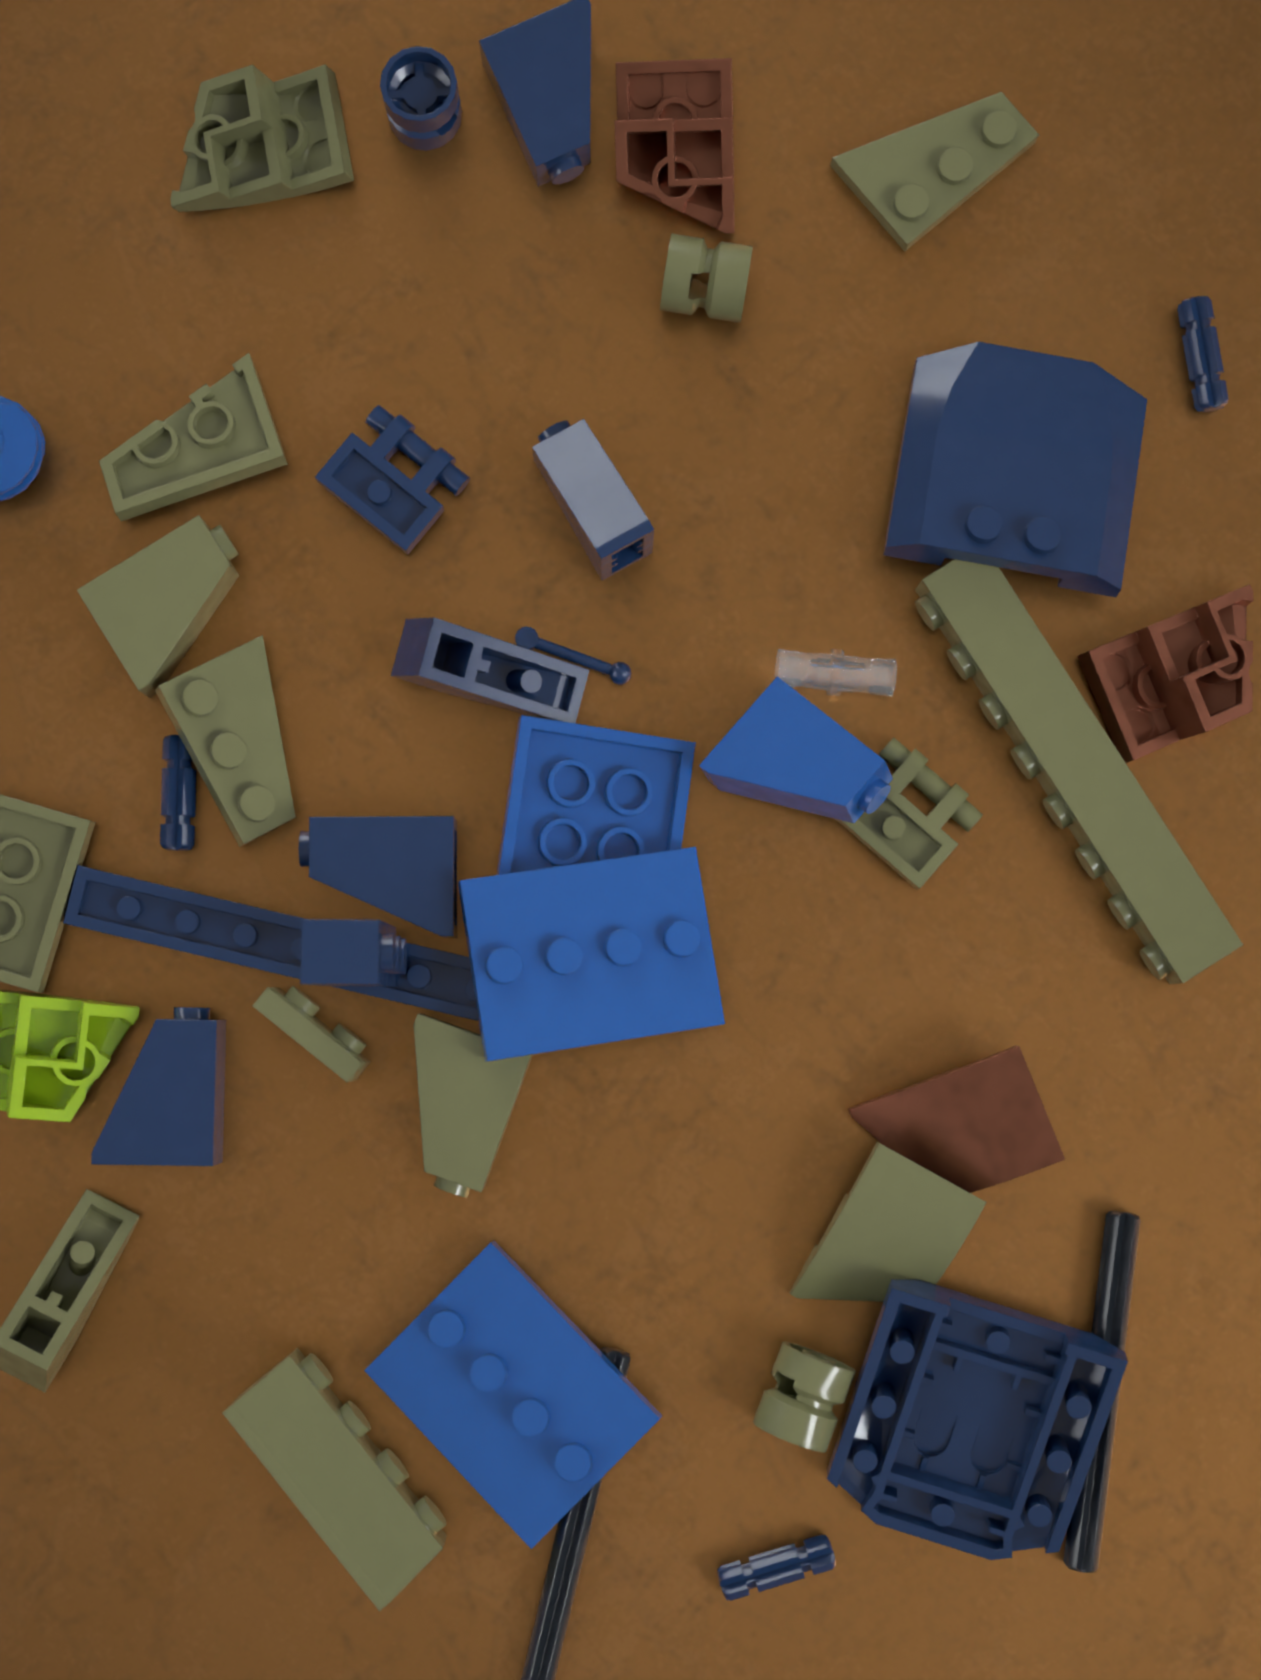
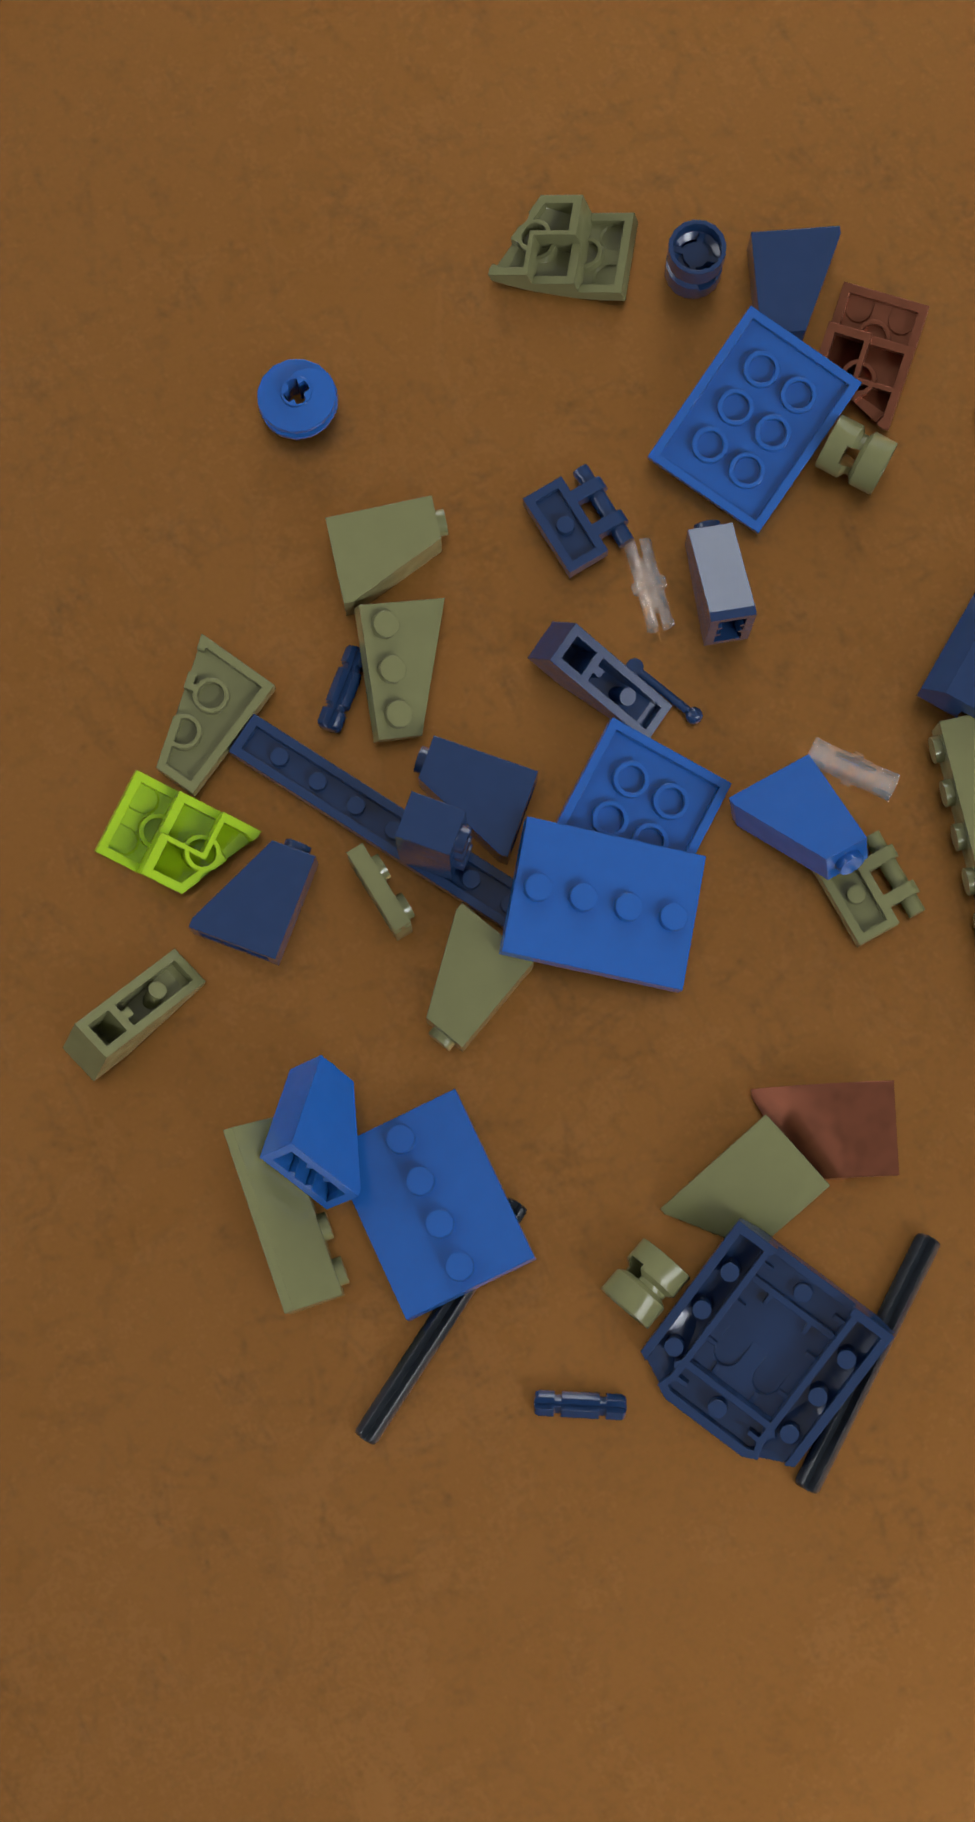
camera: 25 degrees right, 5 degrees down
olive wing [99,353,288,521] -> none
none -> blue slope [260,1055,361,1210]
none -> clear pin [623,538,675,633]
none -> blue plate [647,306,862,534]

